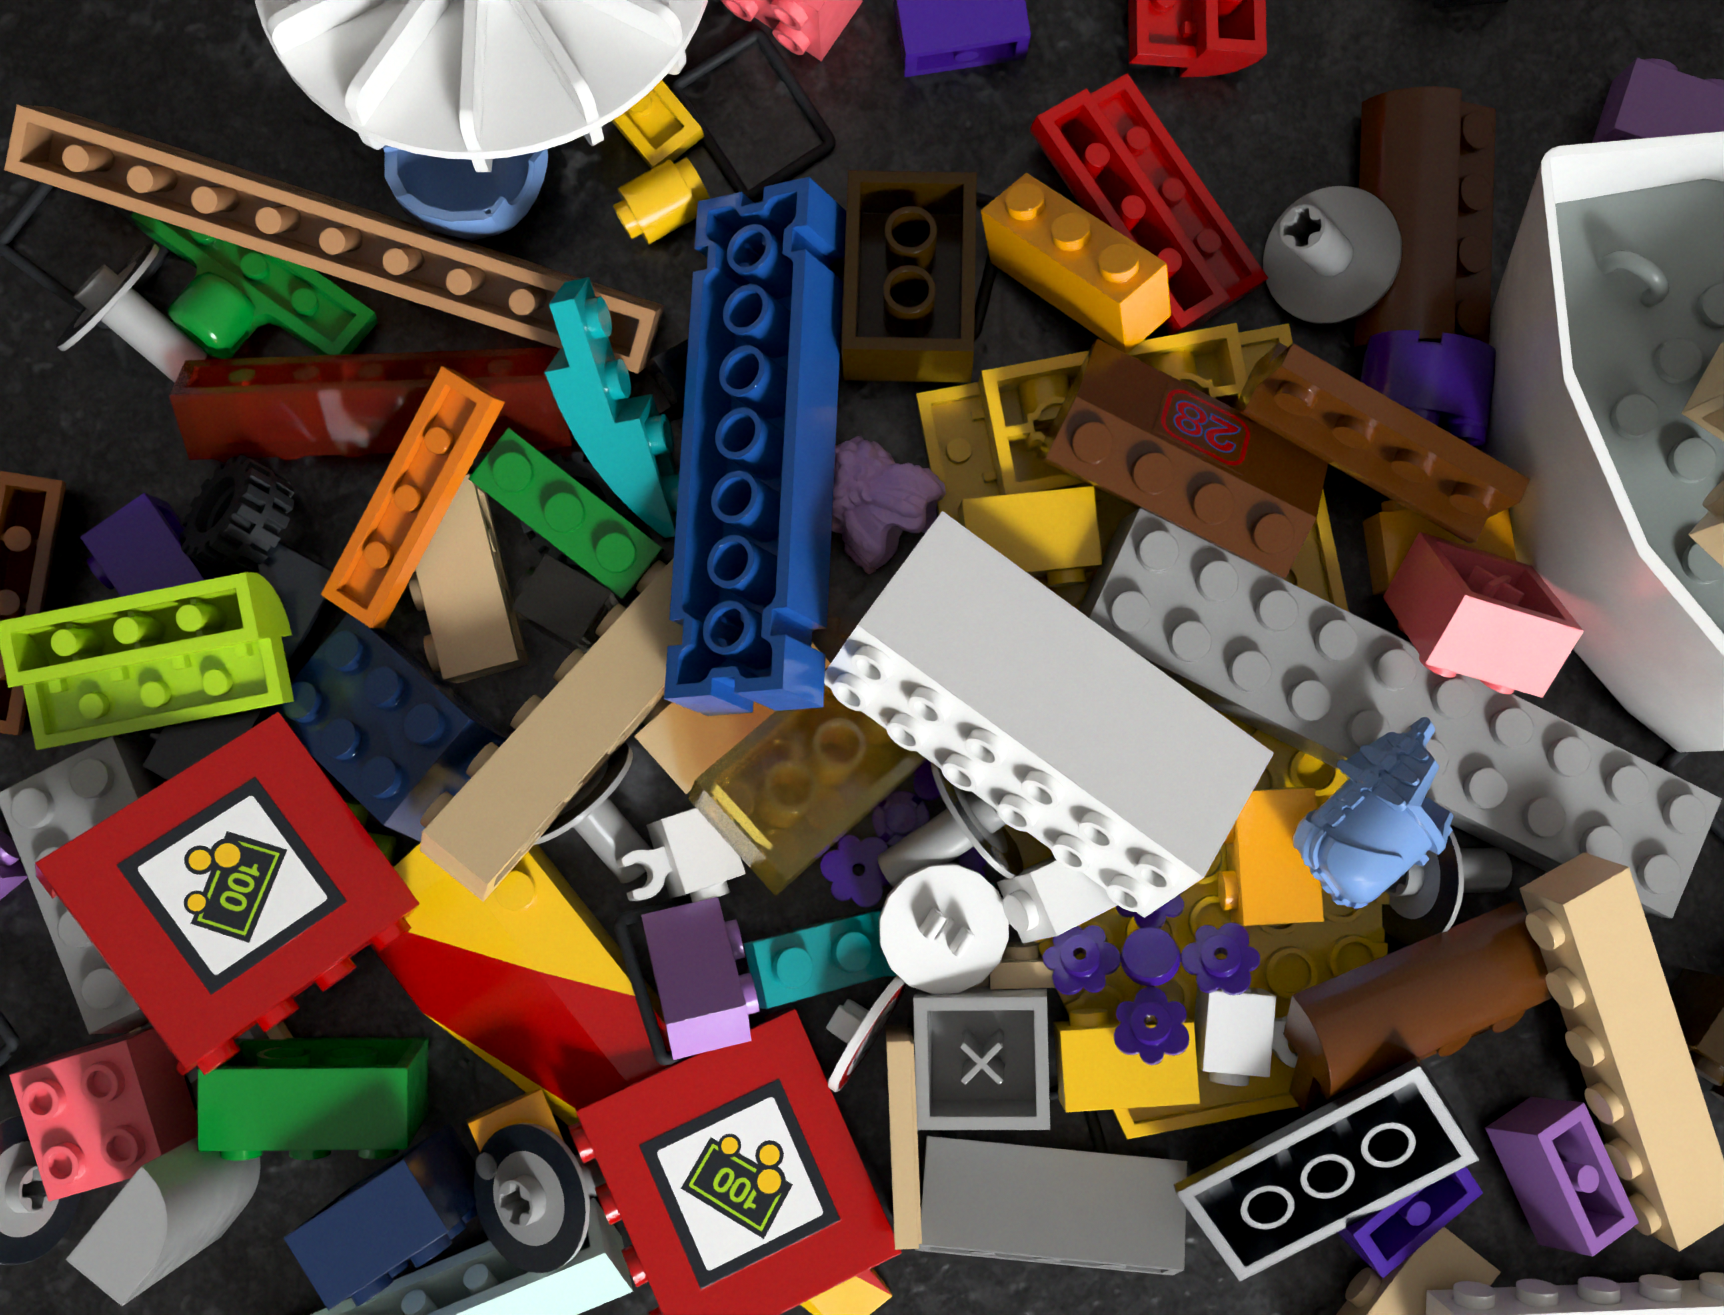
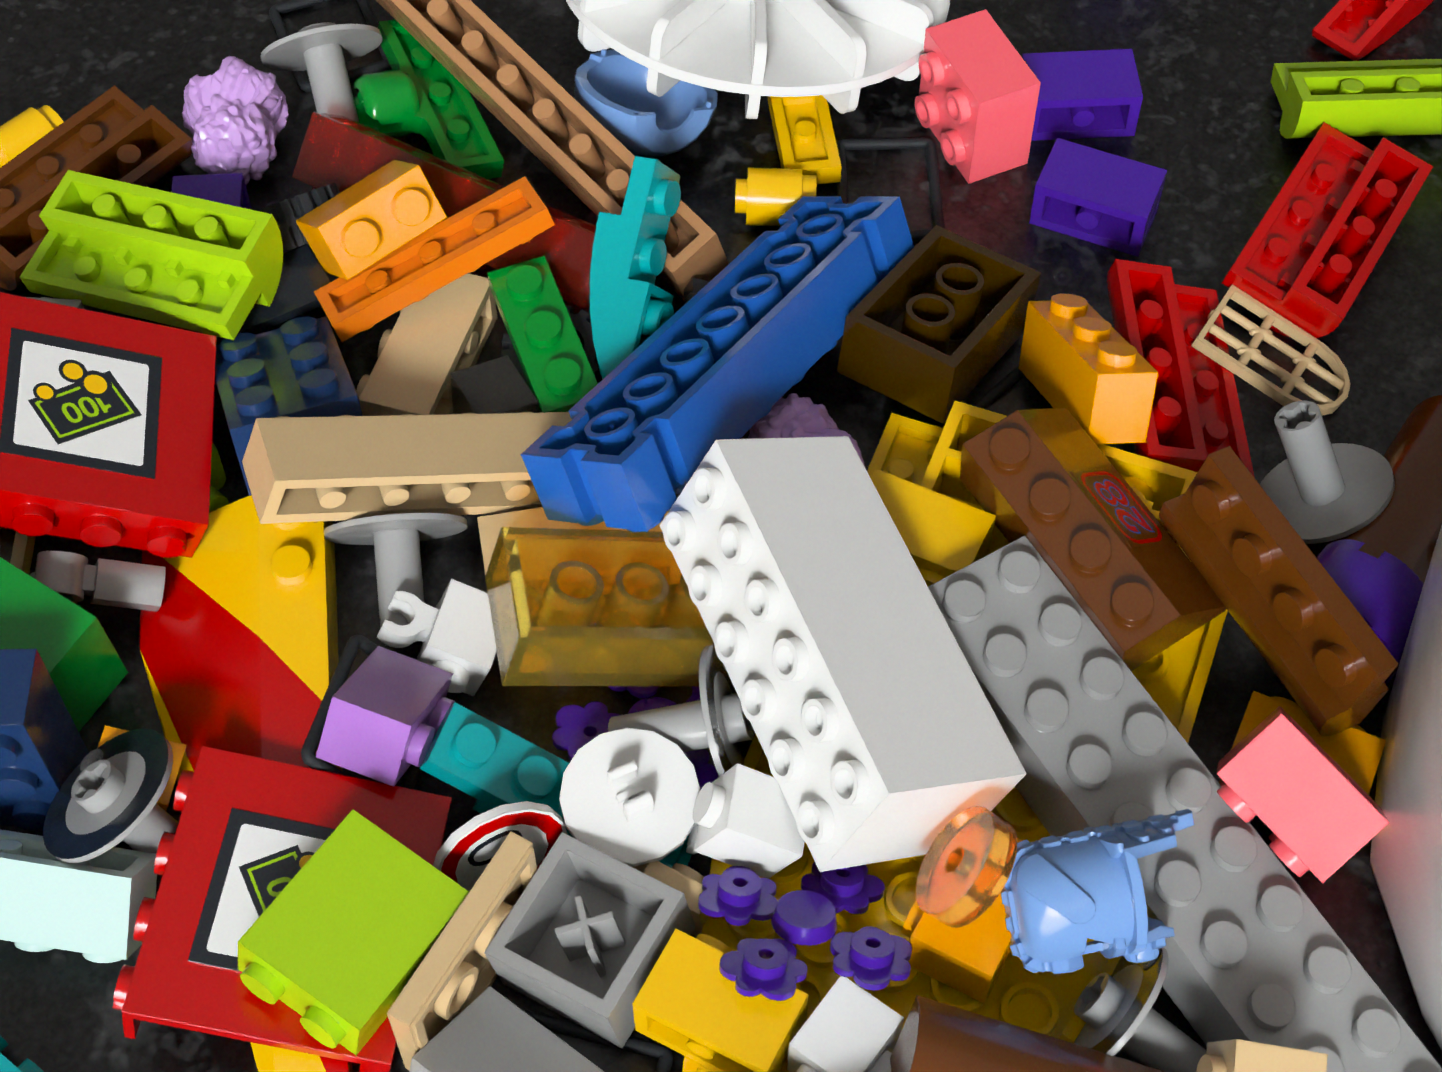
camera: 30 degrees right, 30 degrees down
none -> light grey bar [30,551,165,612]
none -> lavender hair [182,56,289,185]
none -> lime brick [238,809,469,1056]
none -> light orange brick [296,160,447,280]
none -> clear orange piece [916,806,1017,928]
none -> tan window [1191,284,1351,416]

